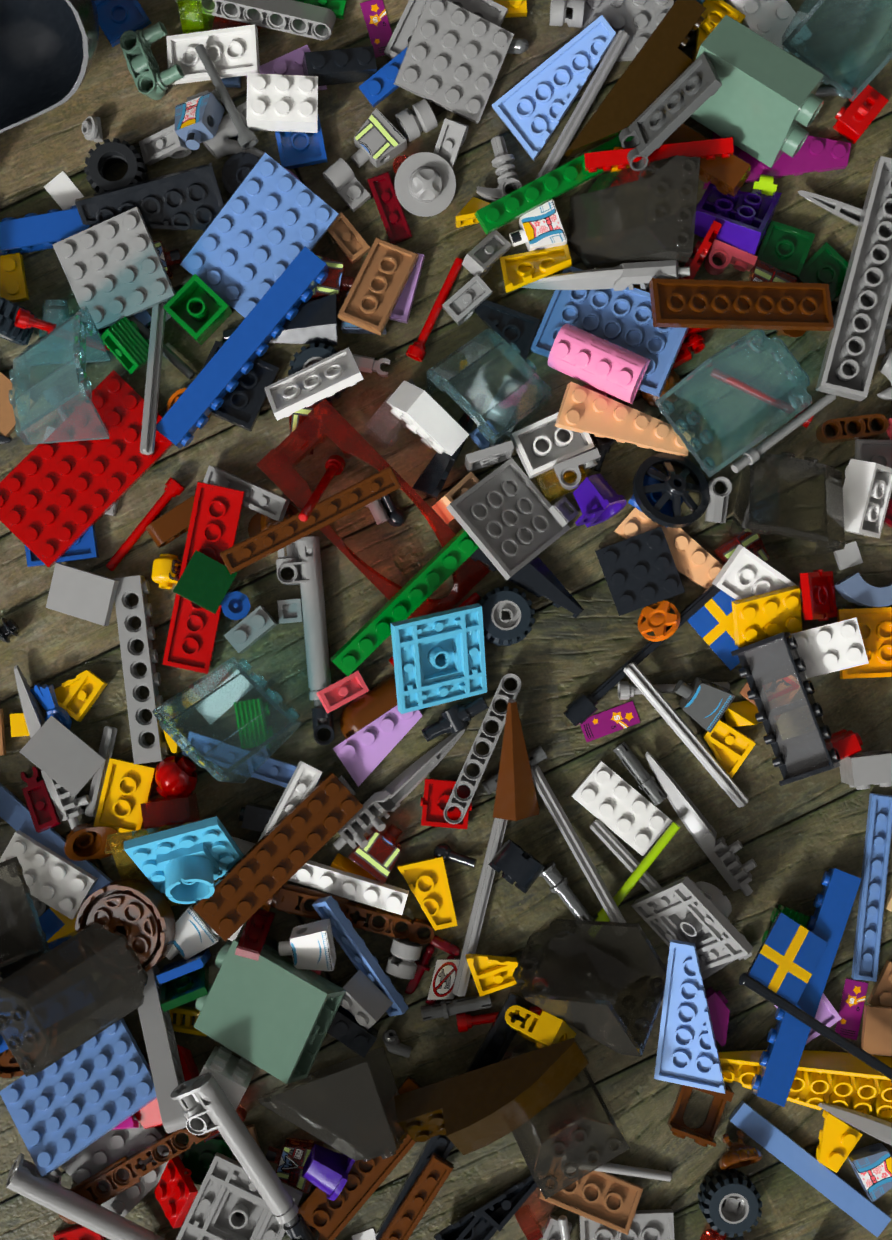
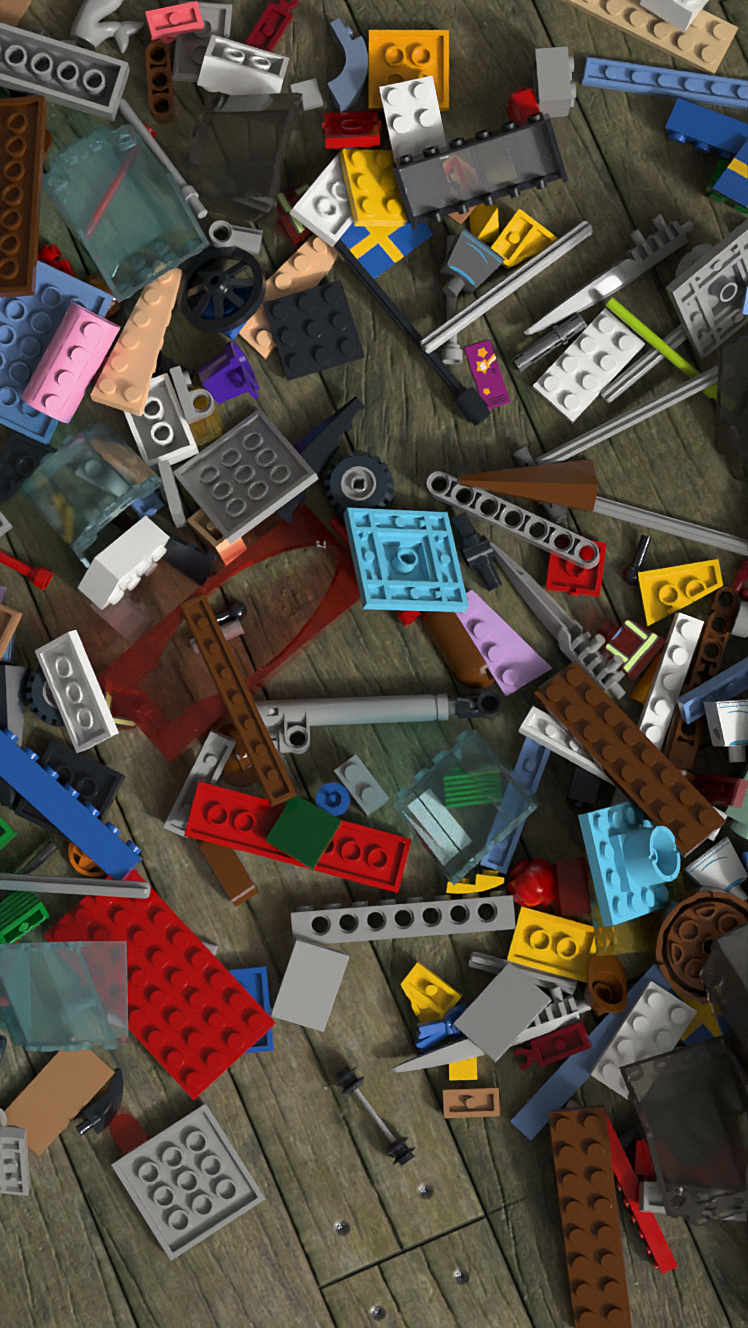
camera: 85 degrees left, 5 degrees down
red piece [106,477,185,571] -> none
yellow head [151,554,182,589] -> none
light grey plate [277,599,303,624] -> none
red piece [298,455,346,522] -> none
coral plate [316,671,369,714] -> none
green plate [330,528,479,676] -> none
light grey bar [352,354,391,377] -> none
black brick [488,839,545,894] -> none
dark grey pin [539,861,594,927] -> none
light grey tile [548,496,579,527] -> none
orange wheel [638,600,681,642] -> none

